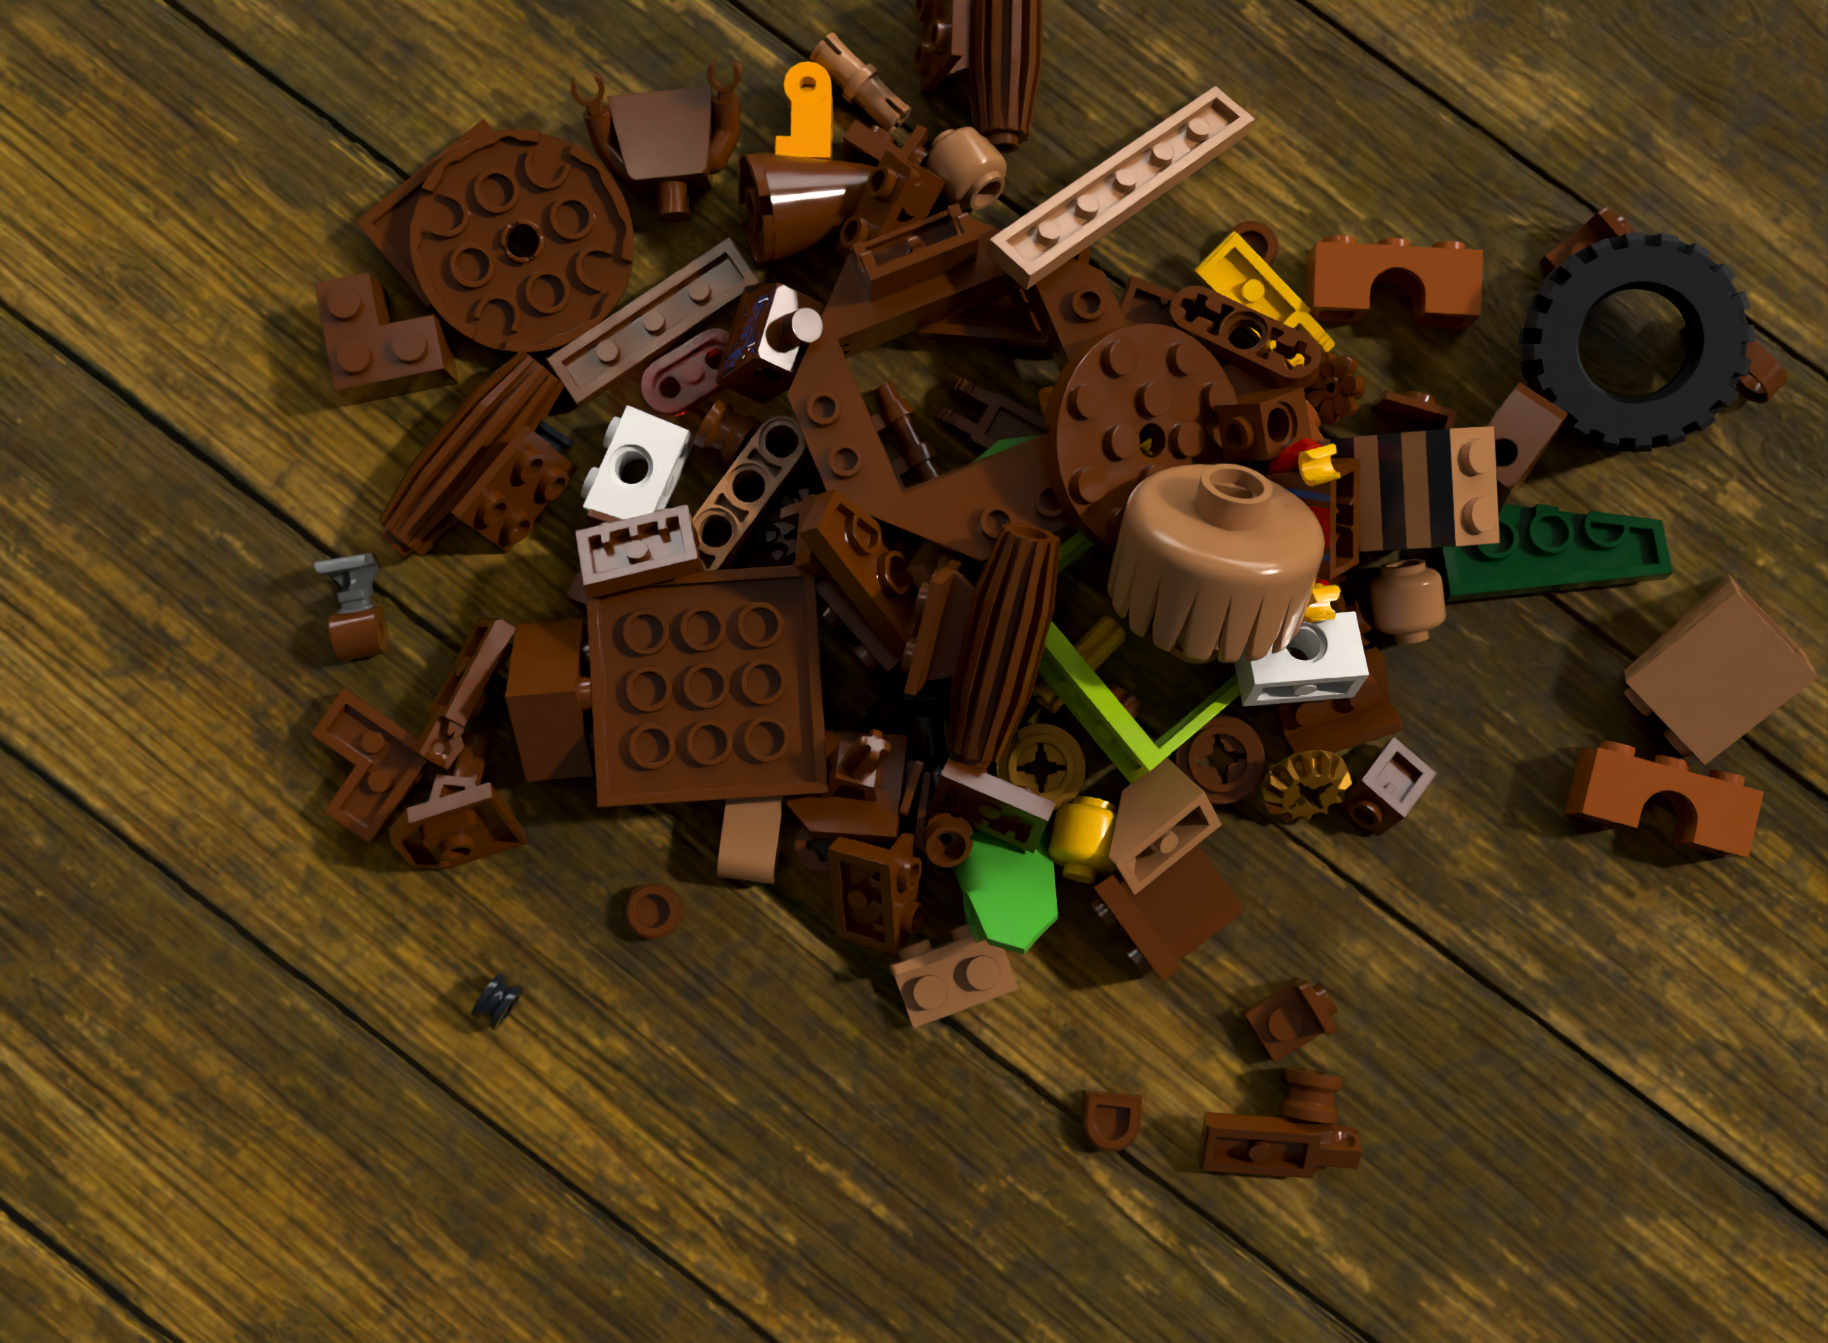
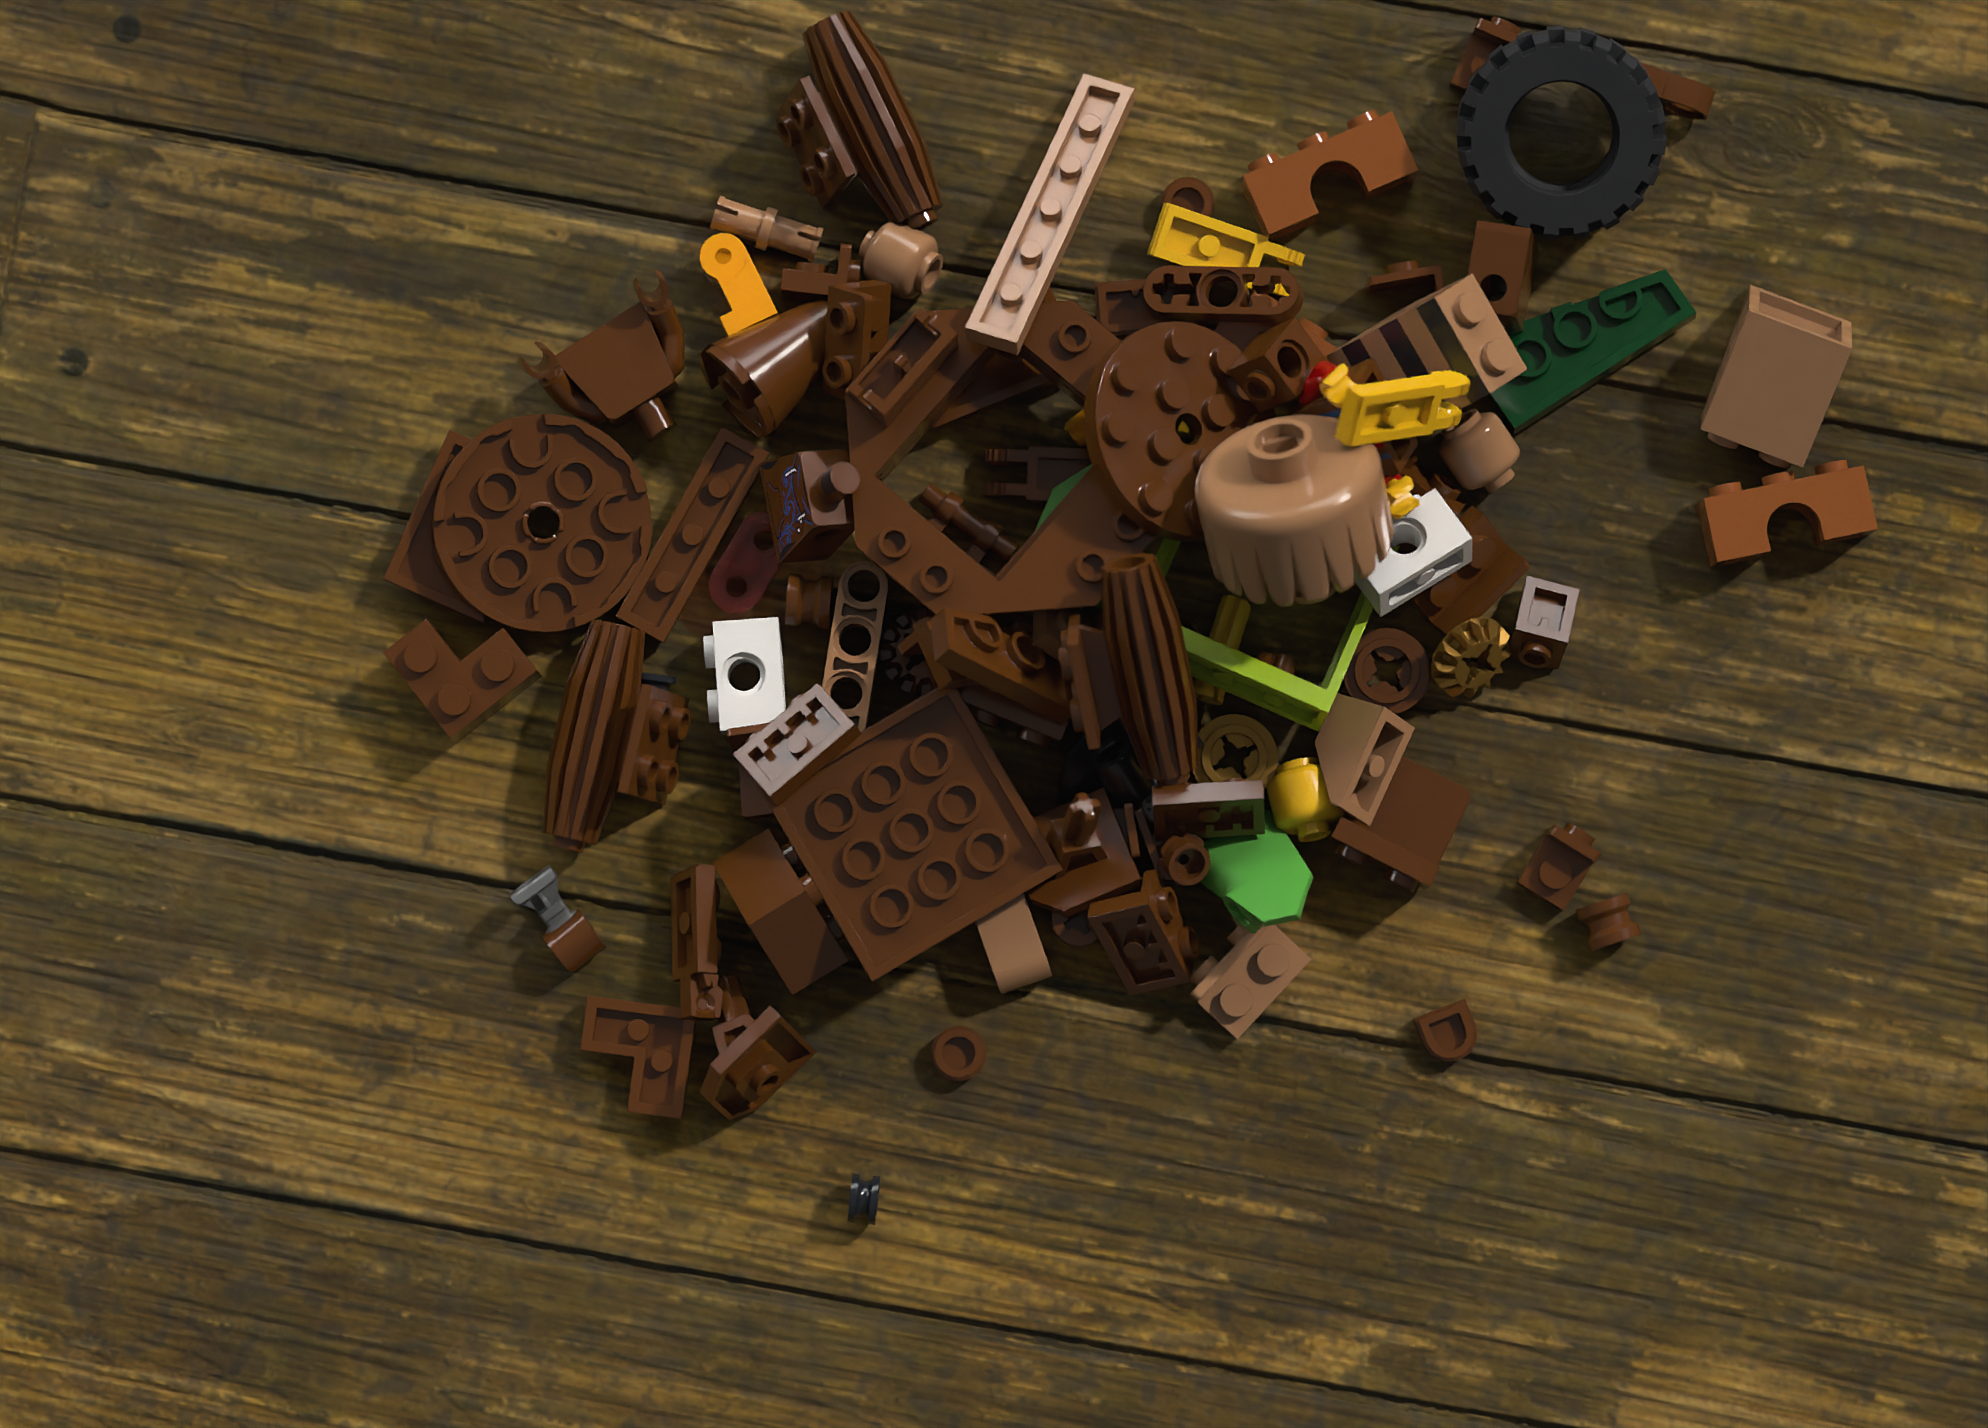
camera: 30 degrees left, 0 degrees up
reddish brown hinge [1198,1112,1362,1179] -> none
reddish brown plant [1305,352,1365,424] -> none
none -> yellow hinge [1335,370,1471,447]

